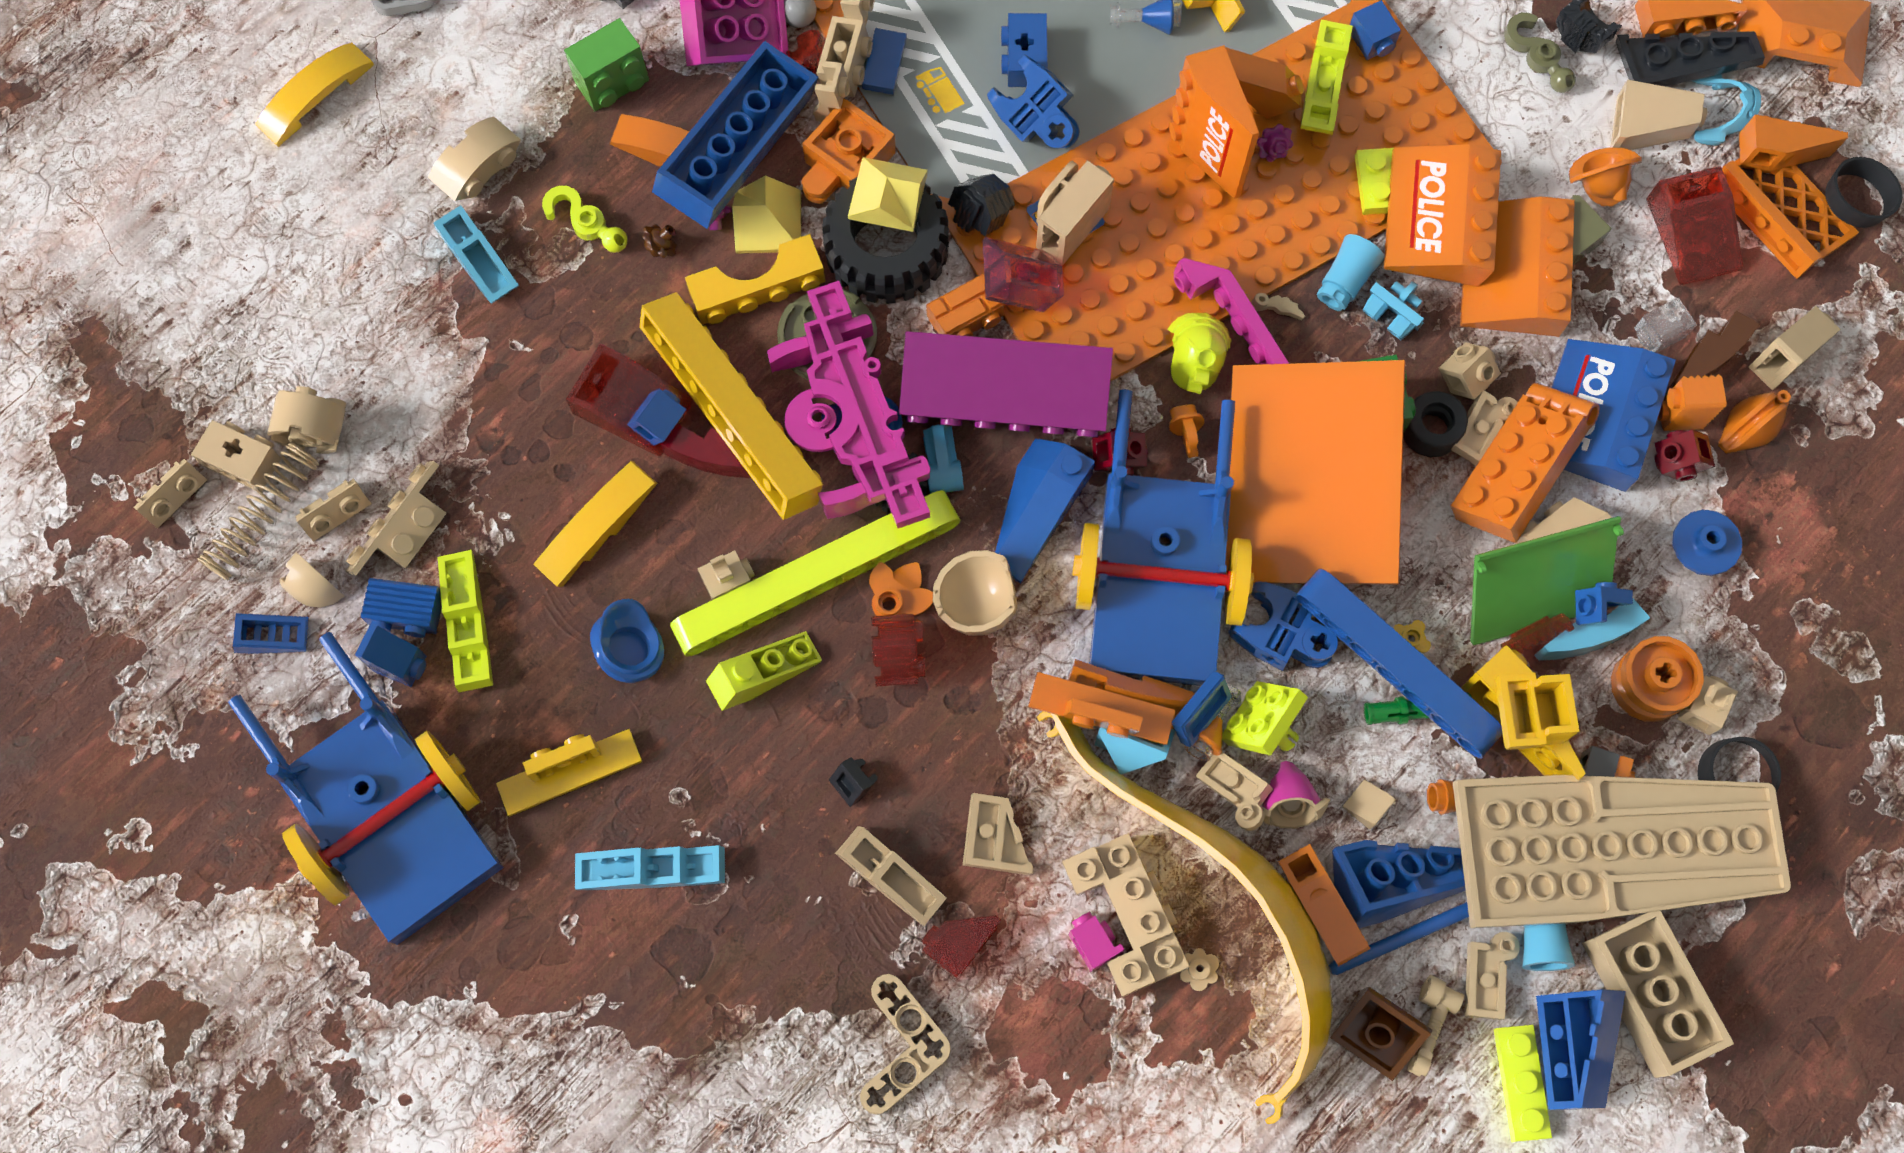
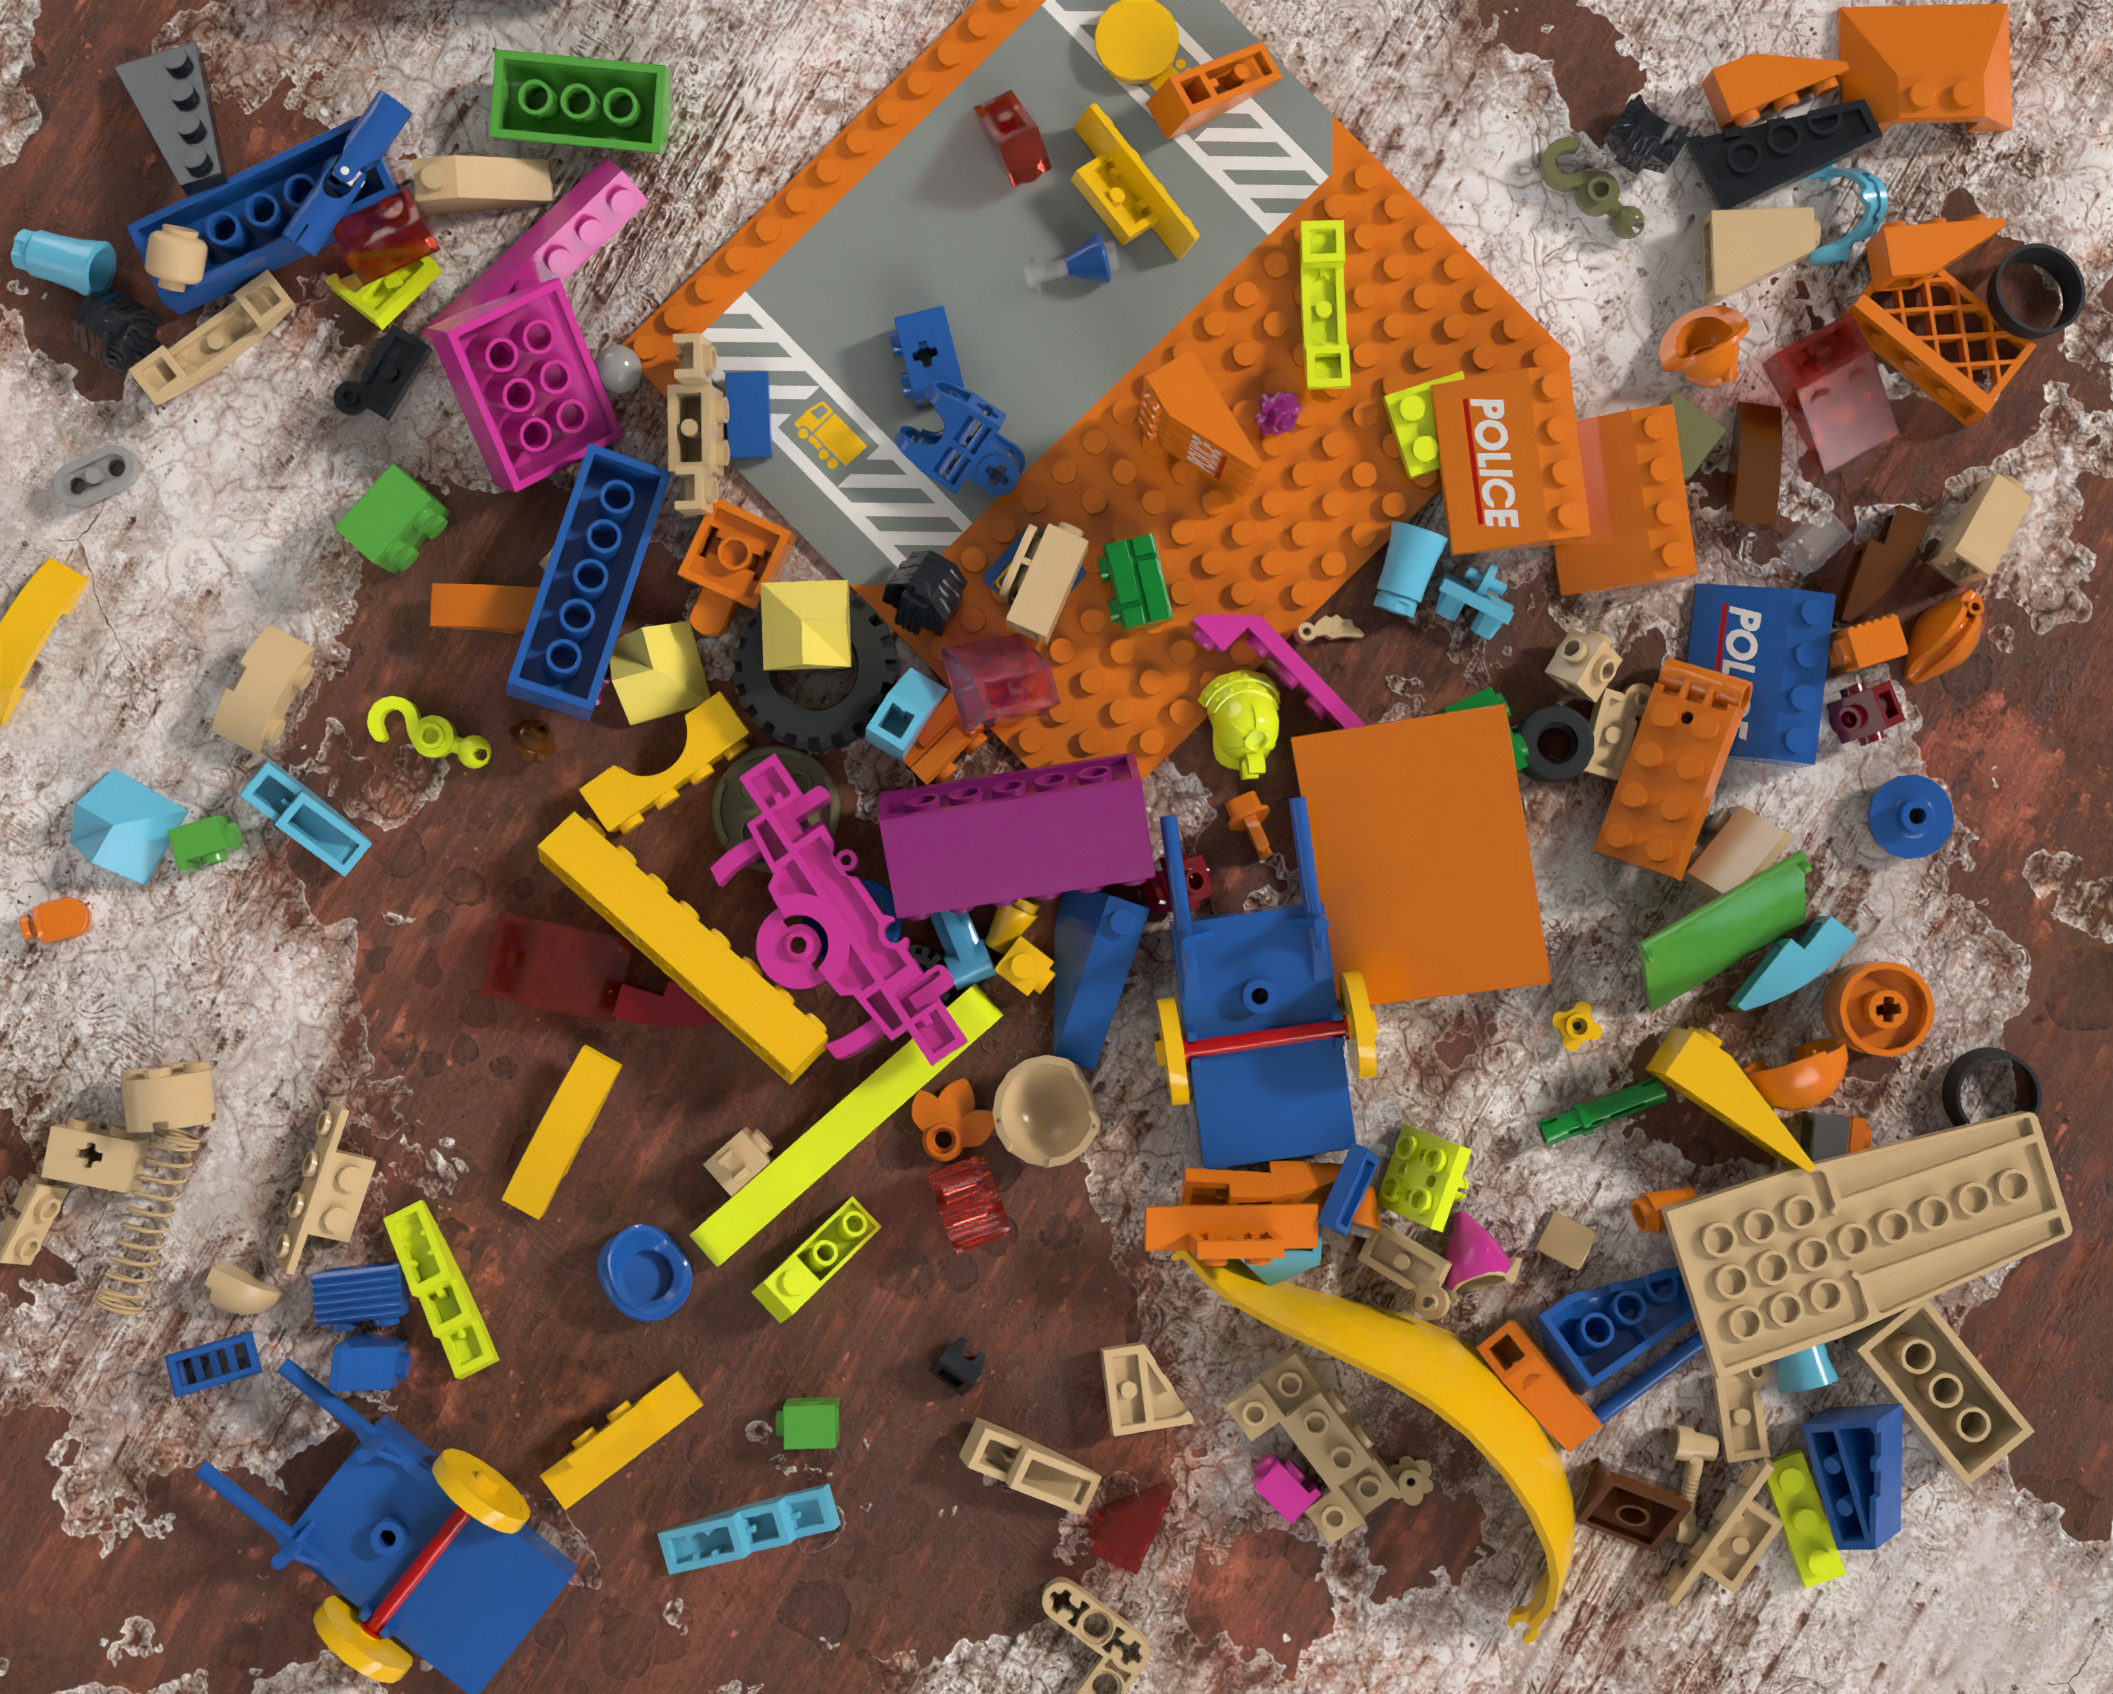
camera: 15 degrees left, 15 degrees up
tan hinge [295,478,372,542] -> none
blue brick [627,388,686,445] -> none
clear red hair [786,30,825,75] -> none
orange slope [1225,47,1304,119] -> none
blue piece [1228,582,1338,671] -> none
blue beam [1296,569,1503,759] -> none
blue brick [1350,0,1401,60] -> none
yellow plate [1495,672,1580,750] -> none
clear red piece [1500,613,1574,654] -> none
blue bracket [1575,582,1633,625] -> none
tan brick [1677,675,1738,736] -> none
none -> orange arm [19,897,92,943]
none -> medium azure slope [70,769,189,885]
none -> bright green brick [167,815,243,872]
none -> bright green brick [776,1397,840,1450]
none -> medium azure slope [865,667,947,762]
none -> yellow cone [984,897,1039,954]
none -> yellow brick [994,935,1055,996]
none -> green brick [1096,534,1173,633]
none -> tan bracket [1663,1457,1784,1608]
none -> reddish brown slope [1724,401,1782,531]
none -> orange cylinder [1741,1036,1848,1112]

